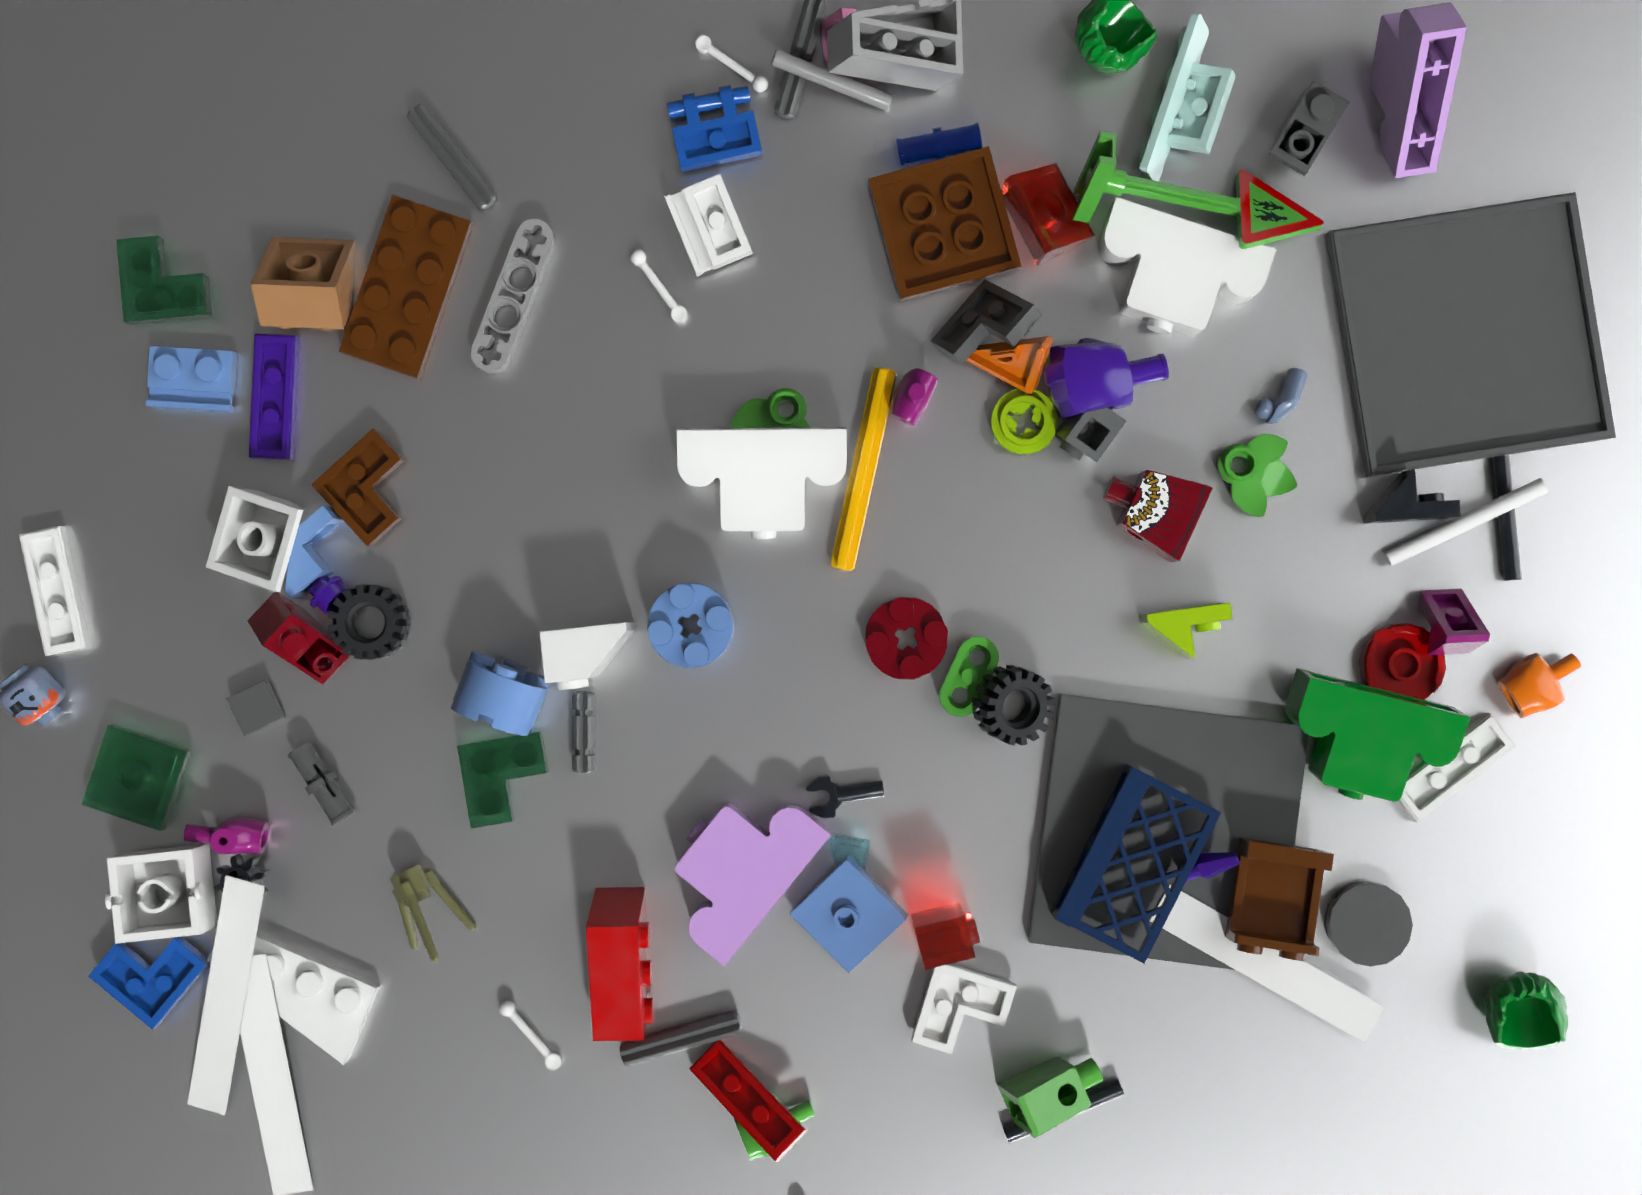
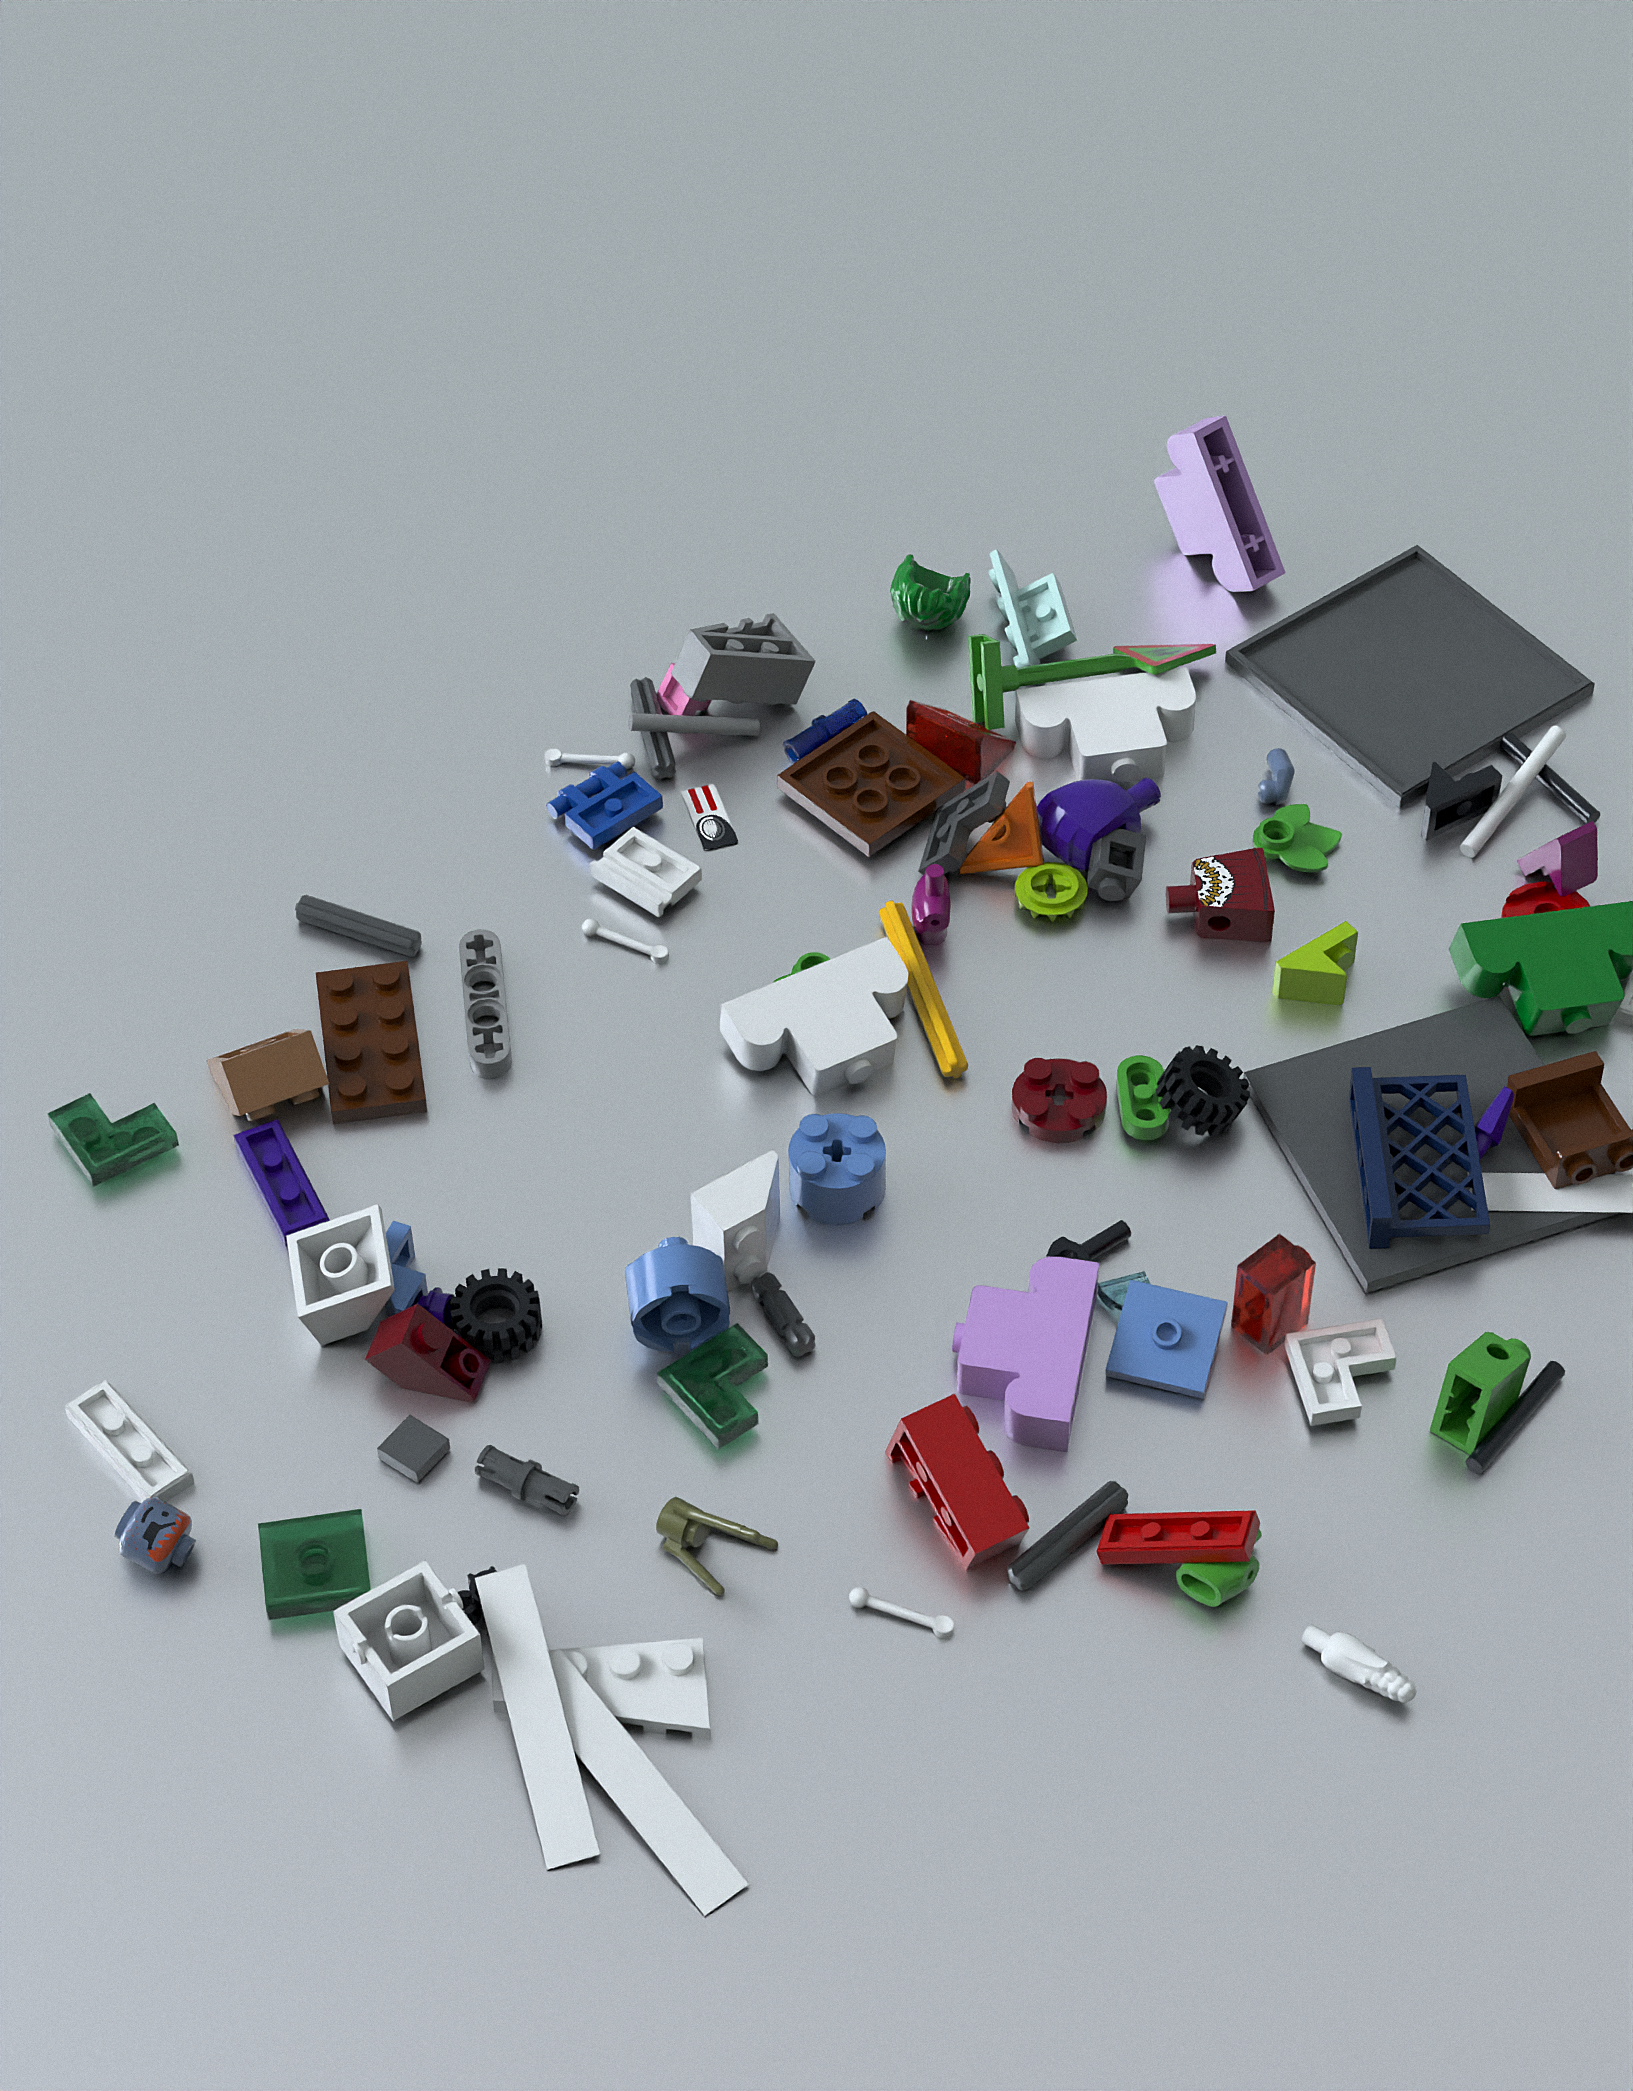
camera: 30 degrees left, 40 degrees down
blue plate [88,937,210,1030] -> none
medium blue plate [145,346,238,413] -> none
magenta piece [184,816,269,854] -> none
reddish brown plate [311,429,405,547] -> none
dark grey slope [1268,80,1350,176] -> none
none -> sticker [682,784,738,850]

